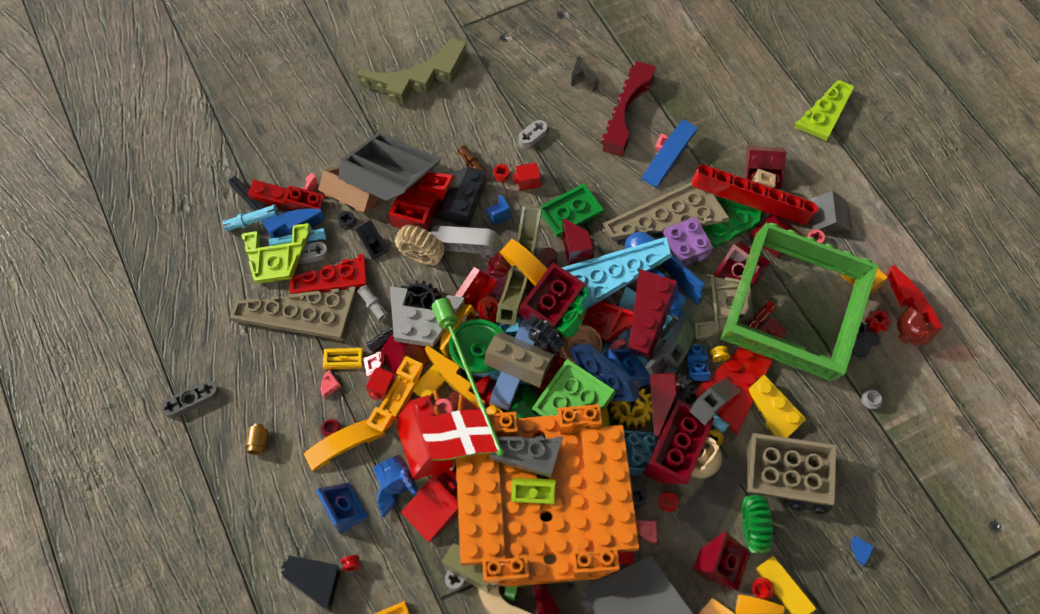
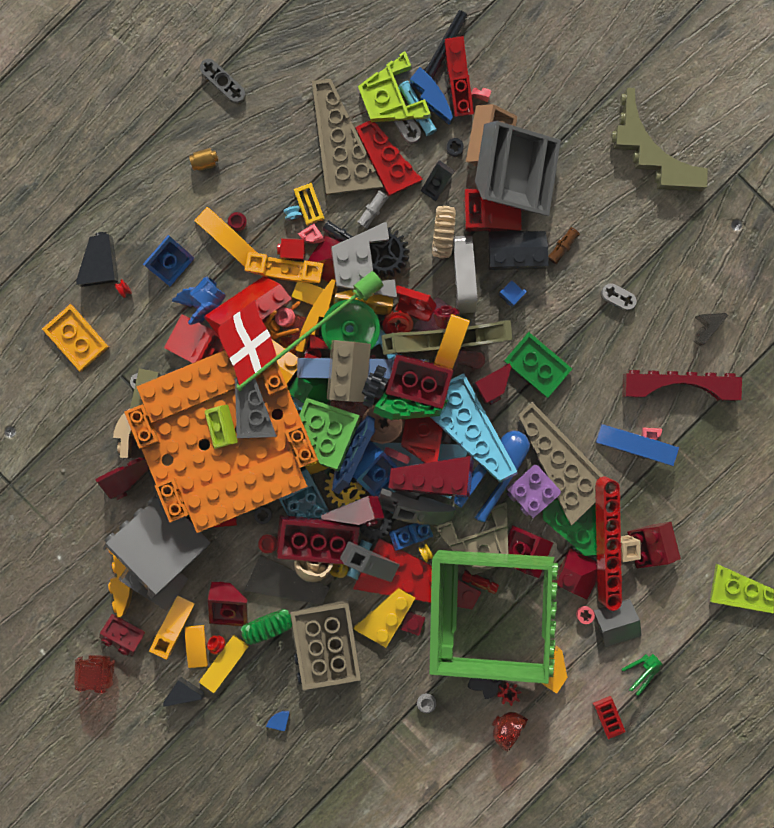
camera: 70 degrees right, 25 degrees up
medium azure pin [223,204,279,232] -> none
coral tile [320,371,341,398] -> none
red slope [418,172,455,200] -> none
red bush [493,164,510,182] -> none
red brick [513,163,540,191] -> none
coral tile [635,520,657,543] -> none
red slope [886,265,943,338] -> none
none -> medium azure bush [283,206,302,220]
none -> dark red plate [401,611,425,636]
none -> red slope [593,696,626,739]
none -> green plant [621,654,663,696]

